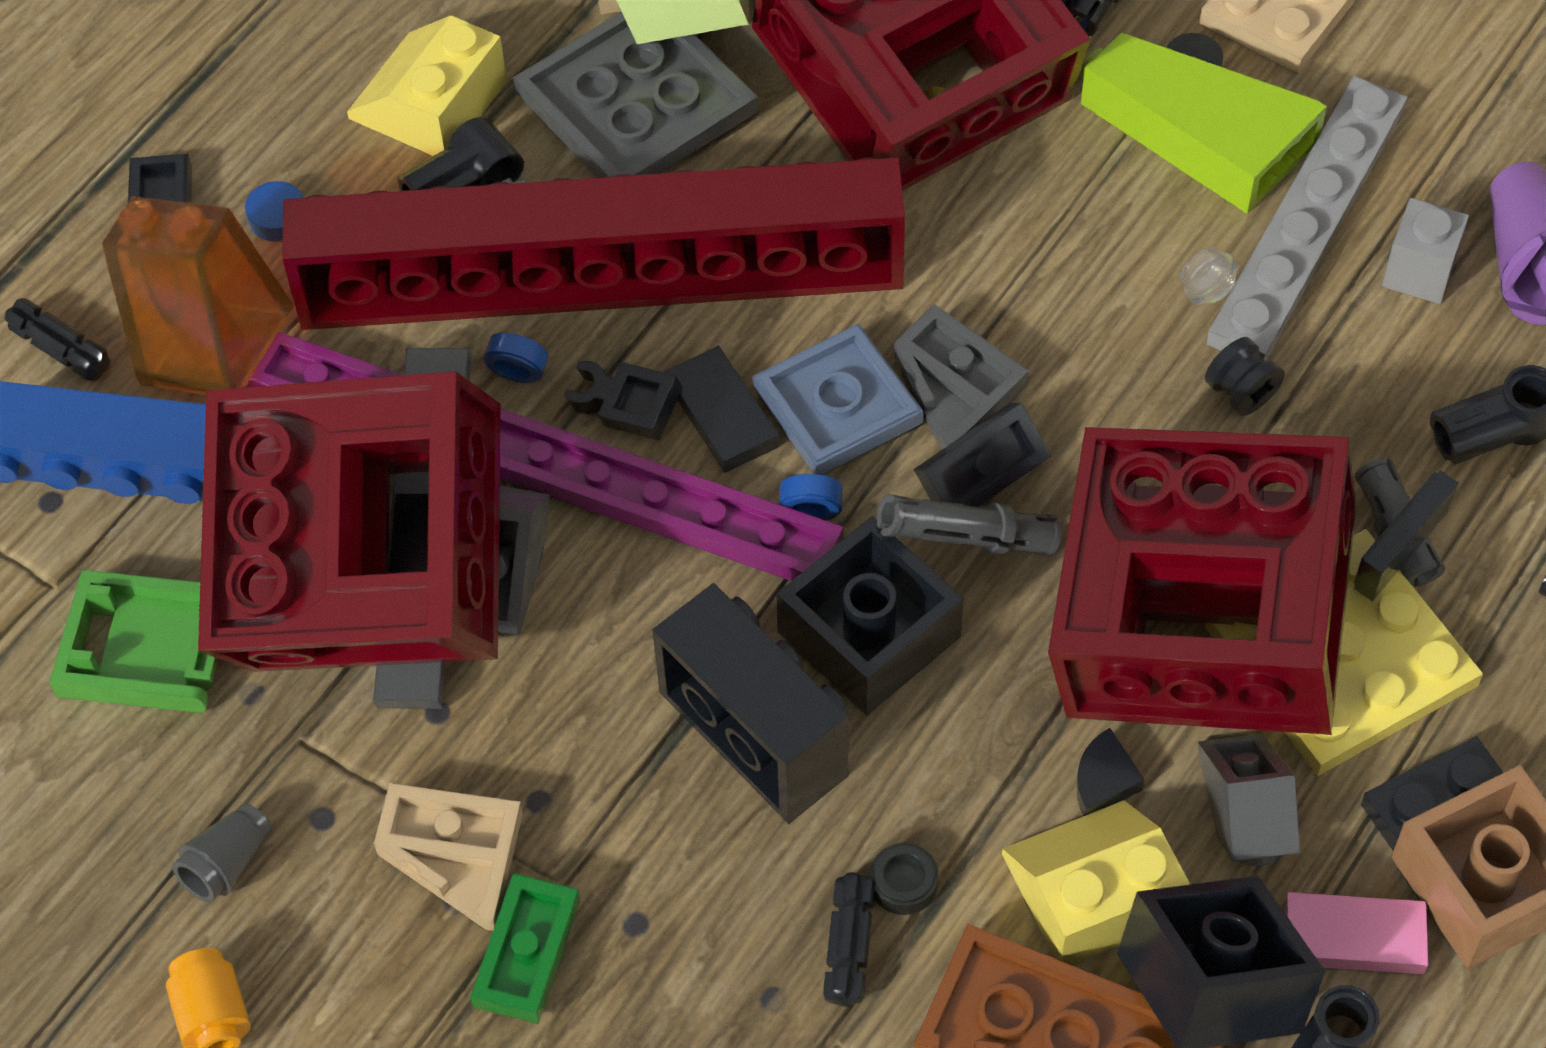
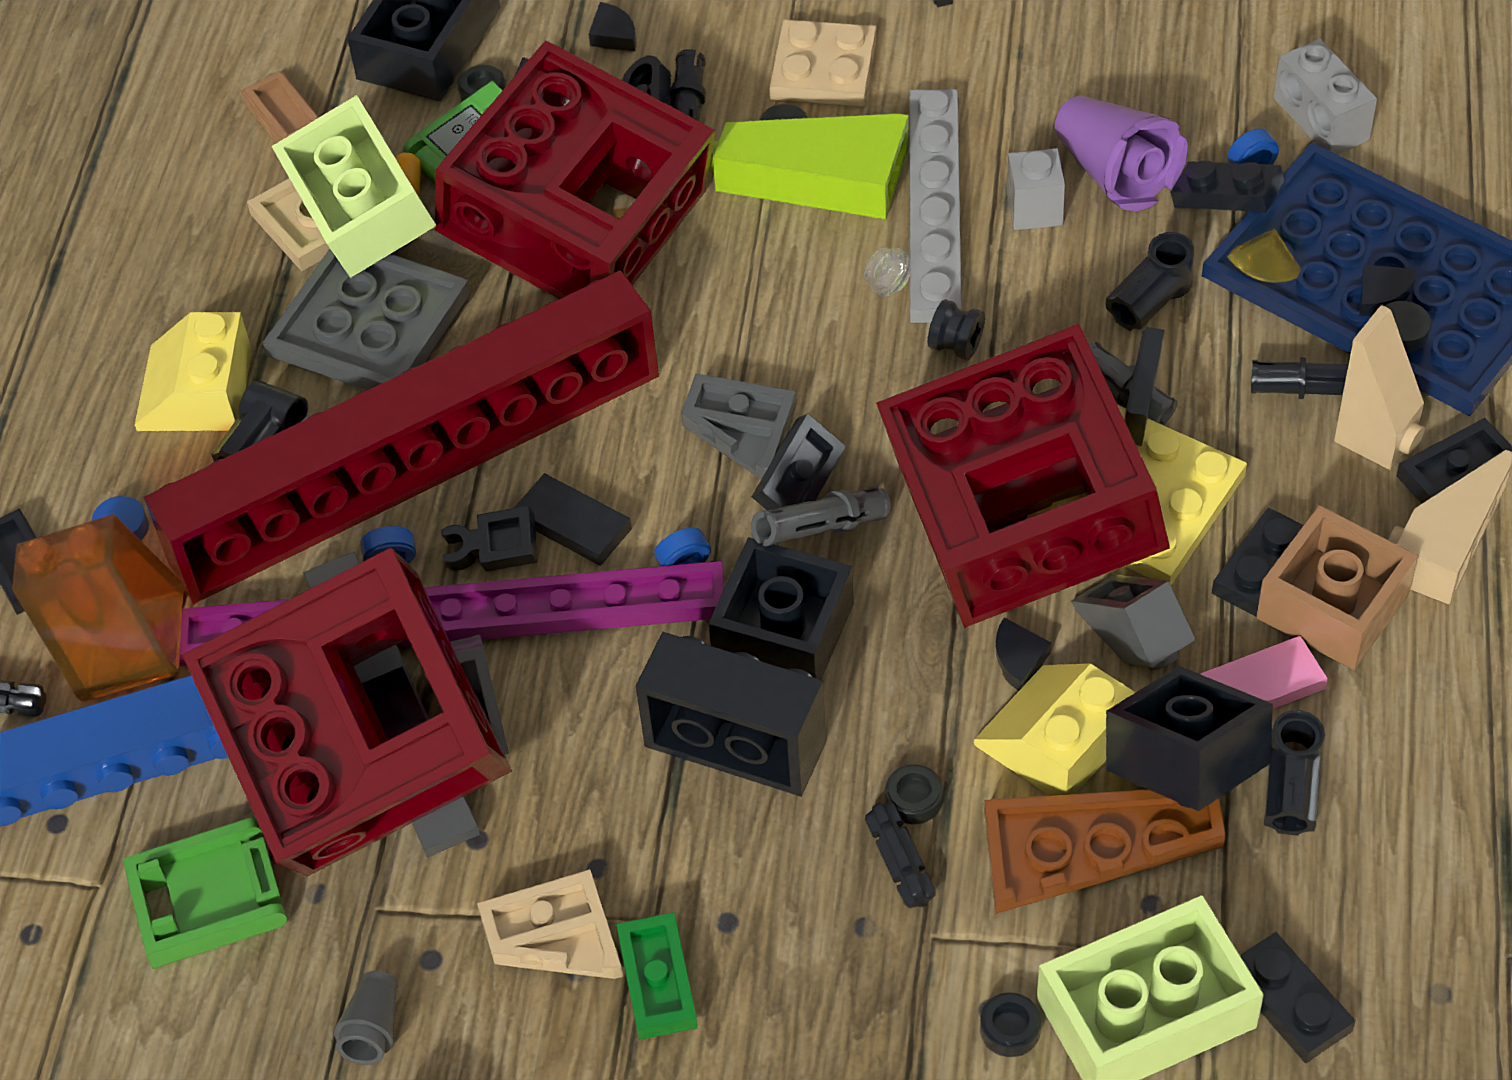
camera: 25 degrees left, 5 degrees down
sand blue plate [753,323,923,475] -> none

